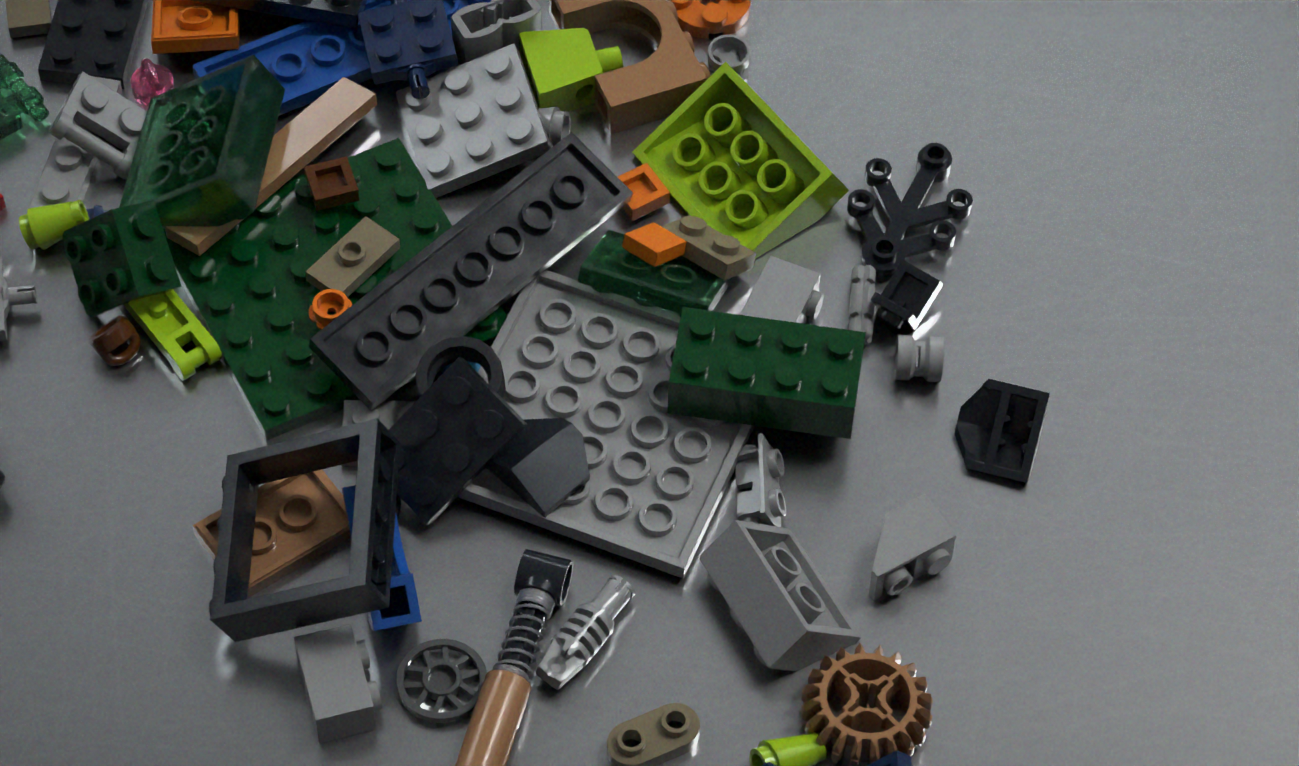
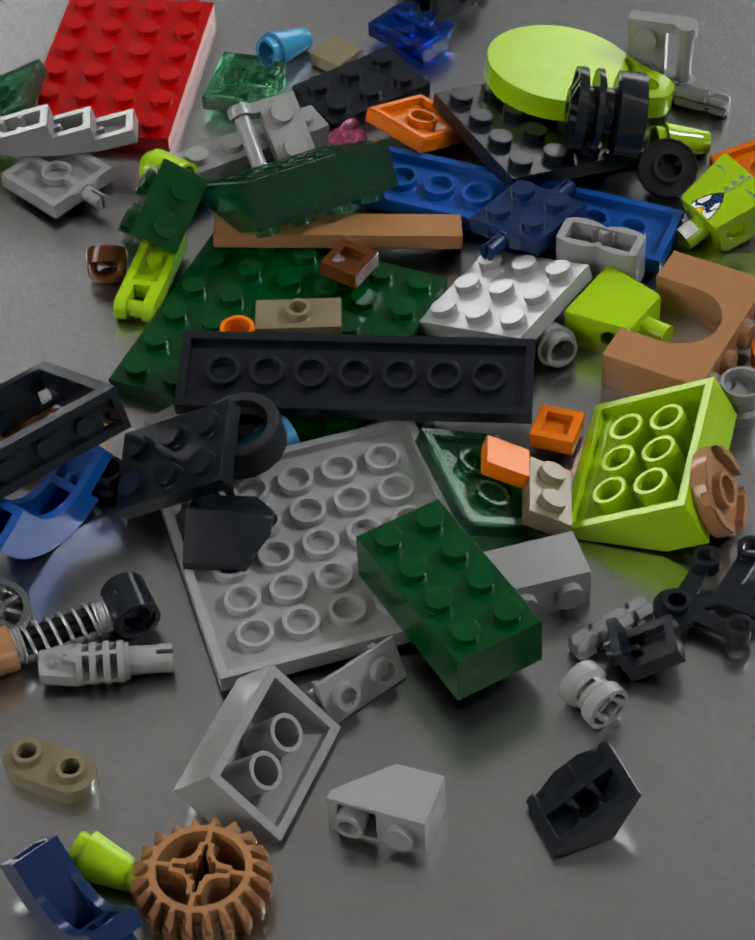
camera: 55 degrees right, 10 degrees down
none -> medium nougat tile [690,445,748,538]

